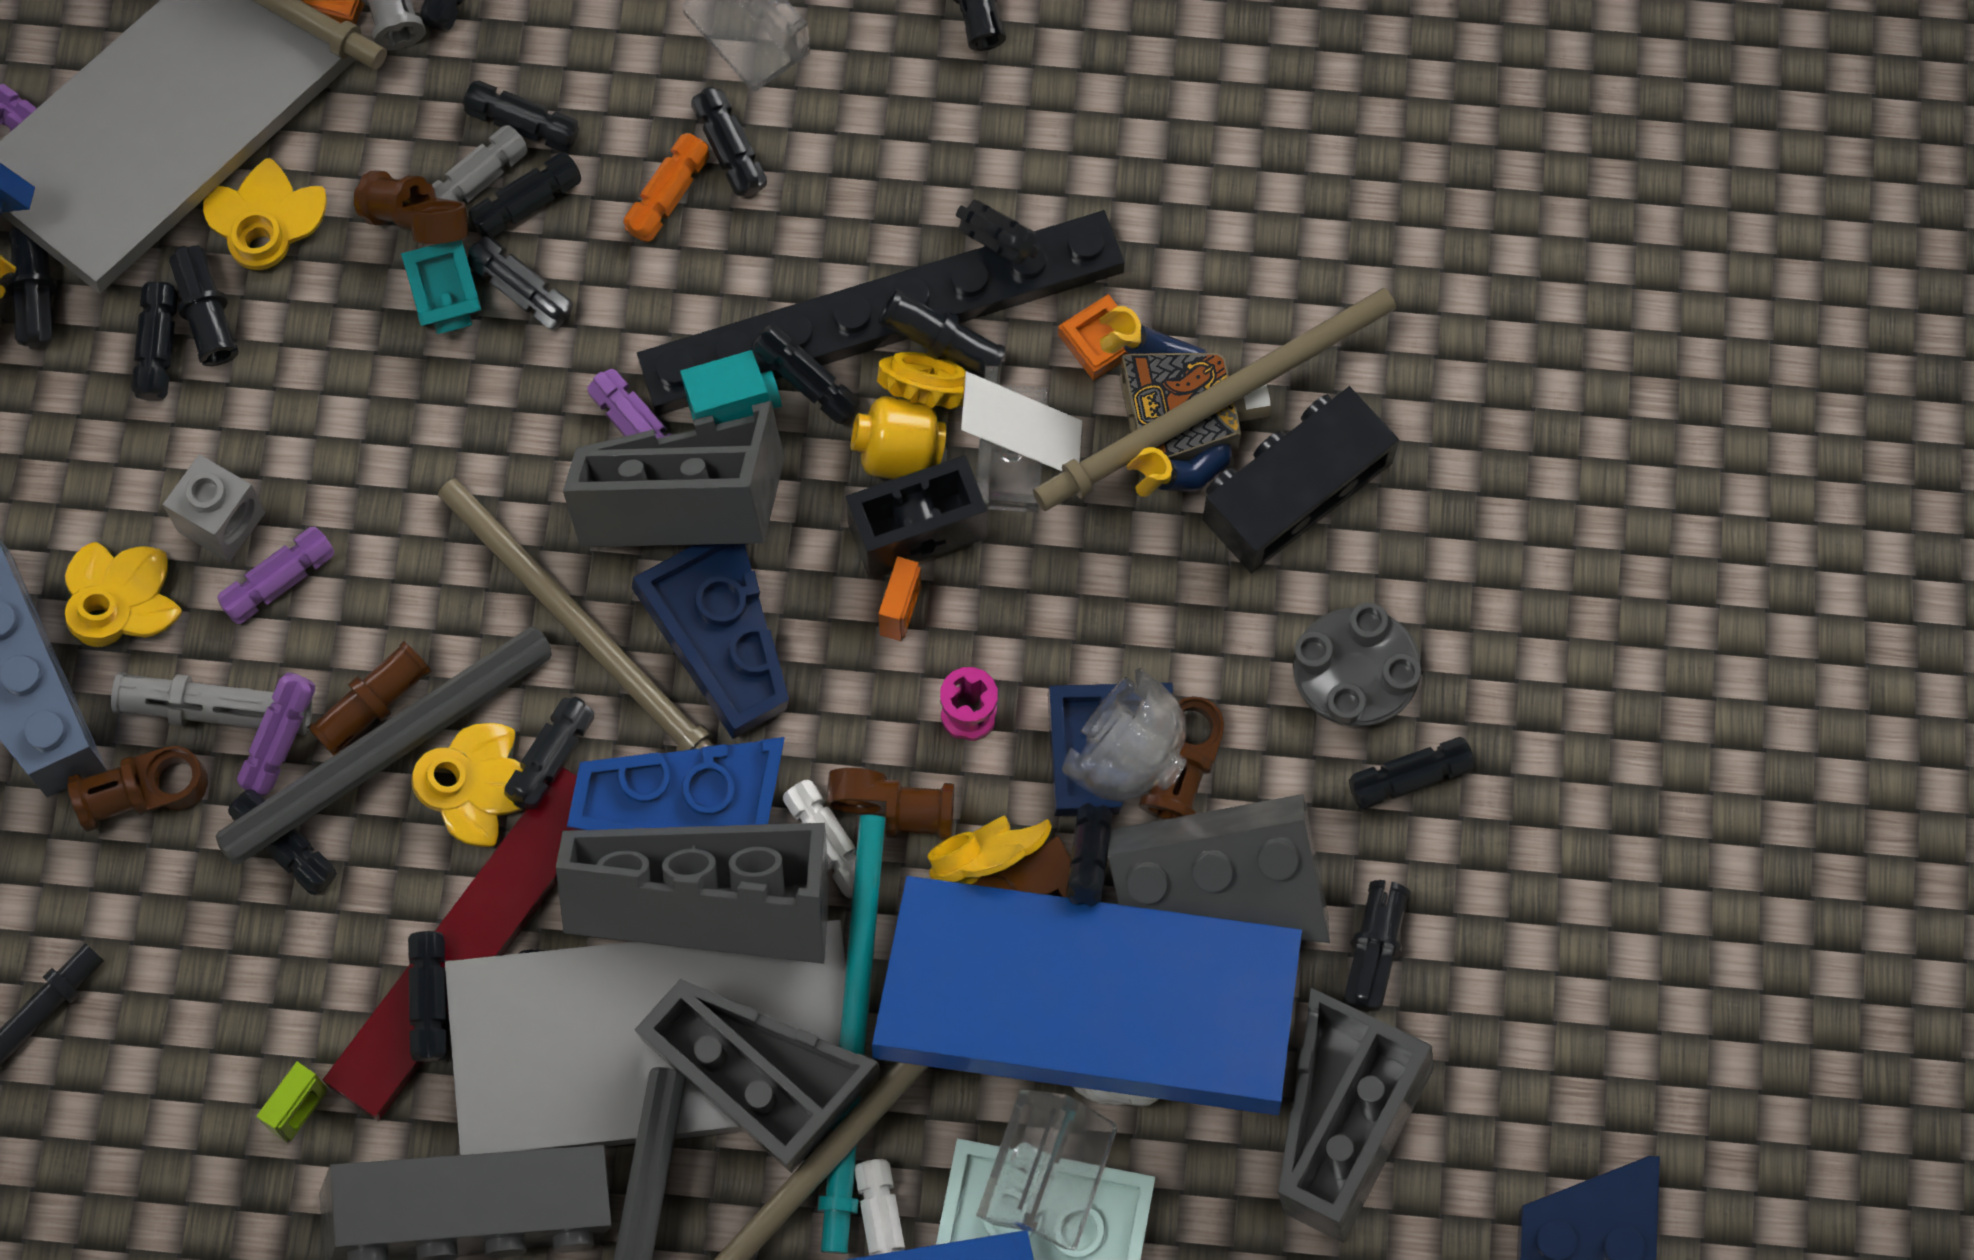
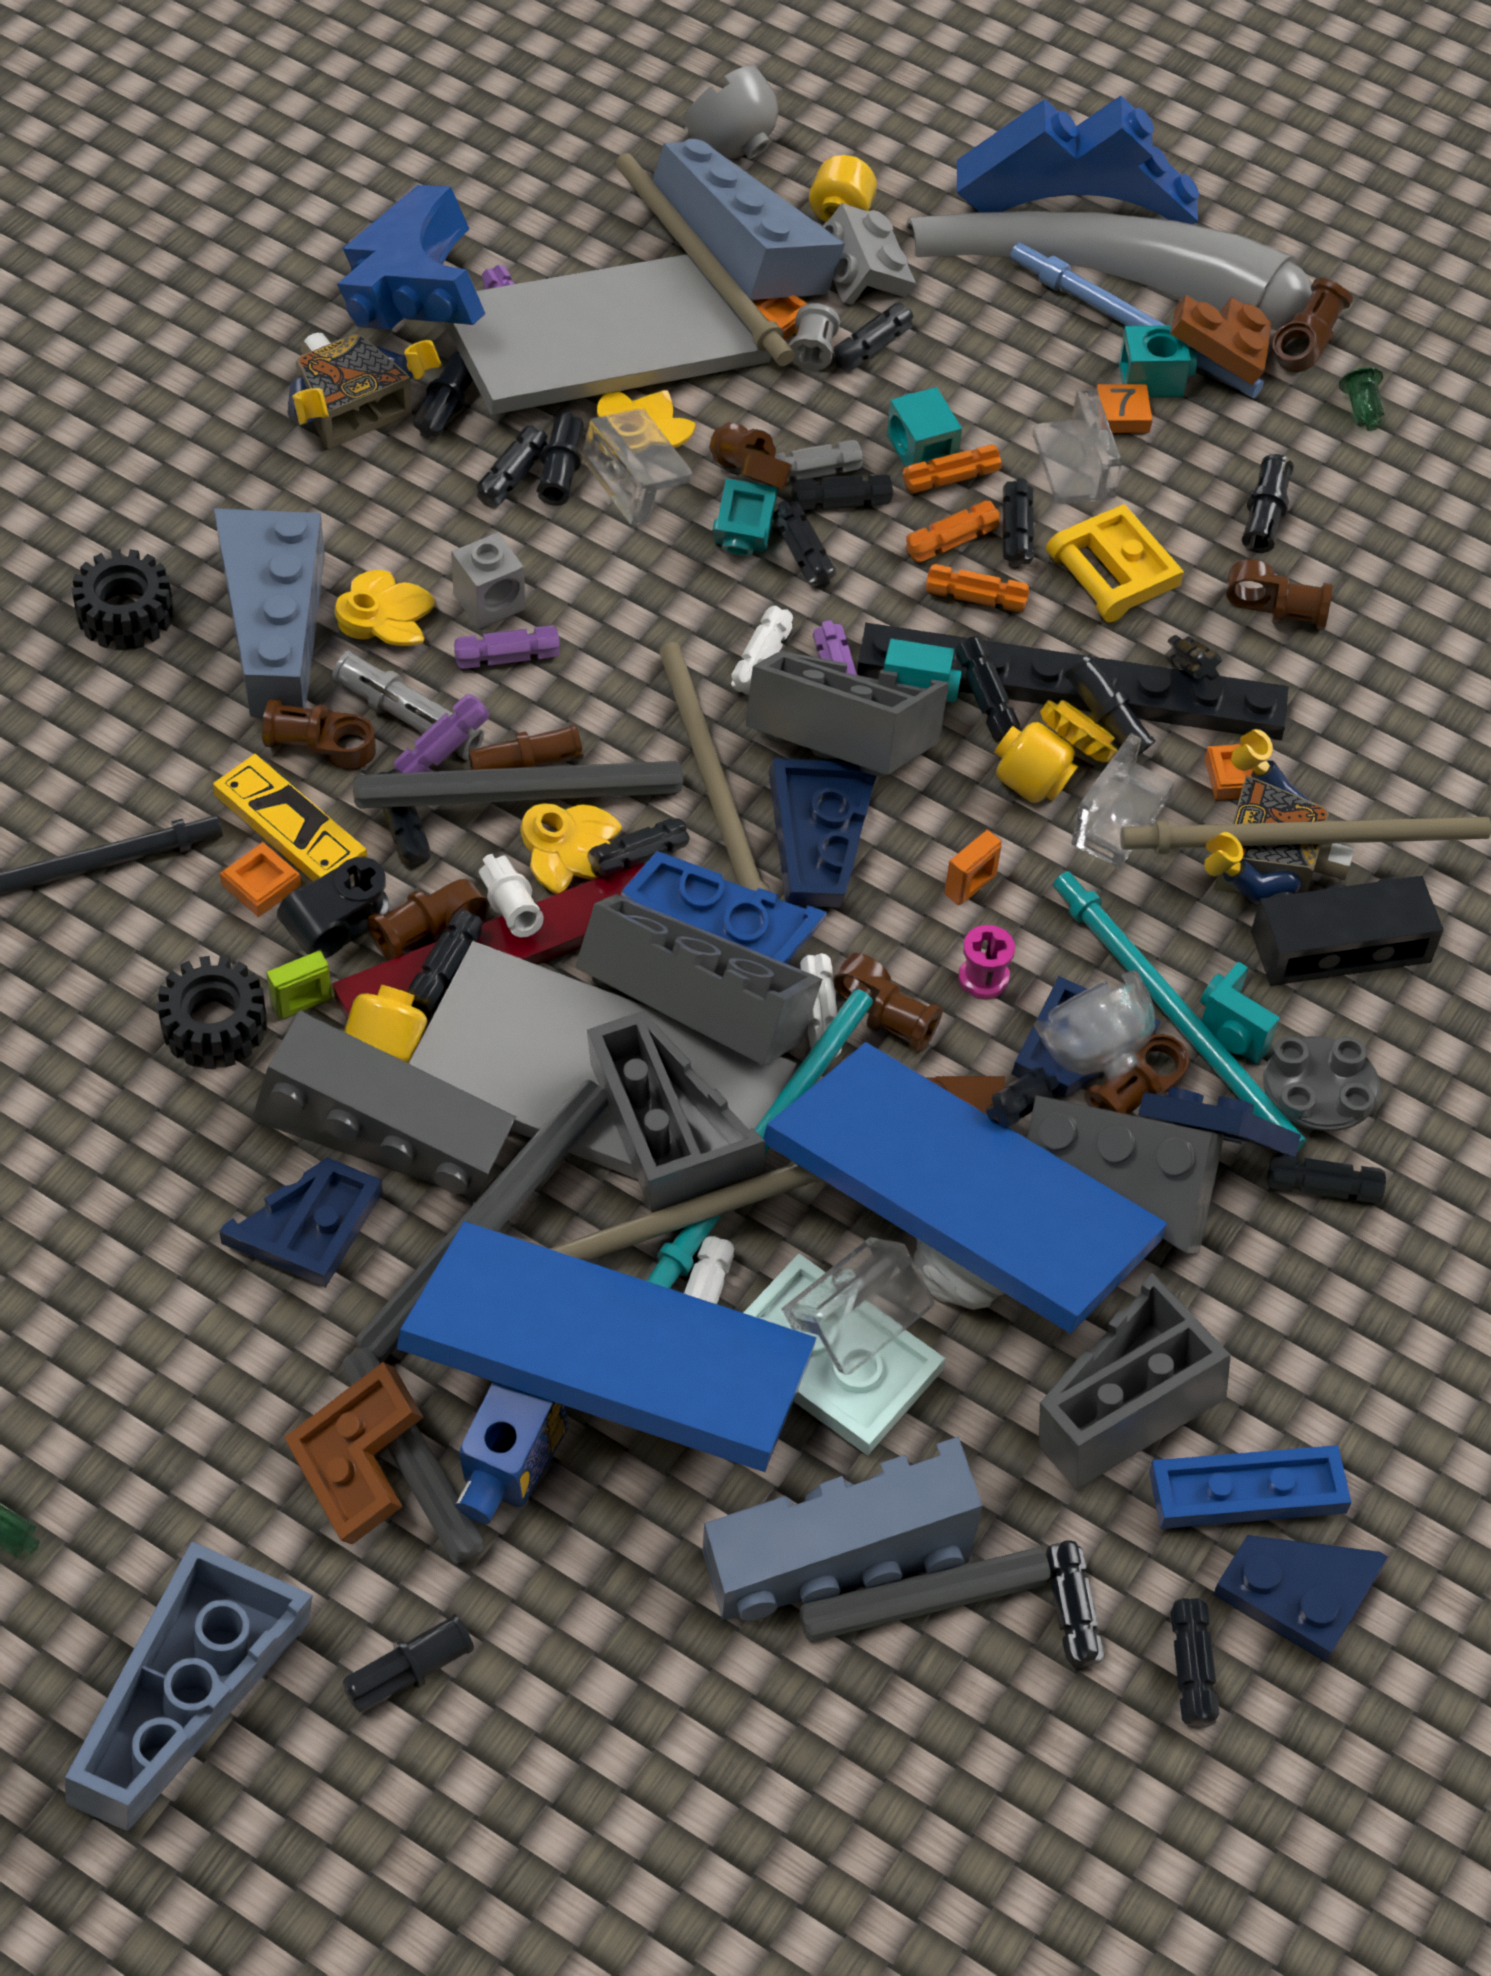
camera: 25 degrees right, 15 degrees down
black axle [463,80,579,152] -> none
black brick [845,455,988,579] -> none
yellow plate [927,816,1052,884] -> none
white sticker [961,371,1082,471] -> none
black axle [1344,880,1411,1013] -> none
none -> black tyre [157,956,267,1069]
none -> yellow tile [213,754,367,882]
none -> orange tile [220,842,302,918]
none -> black piece [277,857,389,959]
none -> yellow head [344,985,427,1064]
none -> reddish brown connector [367,879,489,960]
none -> white axle [478,854,544,937]
none -> clear panel [582,409,692,525]
none -> white axle [731,606,793,696]
none -> teal brick [887,387,962,467]
none -> orange axle [902,444,1002,494]
none -> orange axle [926,564,1029,613]
none -> yellow plate [1046,504,1184,623]
none -> teal bar [1053,871,1306,1152]
none -> dark blue wing [1138,1087,1301,1156]
none -> blue plate [1149,1445,1352,1529]
none -> teal bracket [1200,962,1280,1065]
none -> reddish brown connector [1226,559,1333,630]

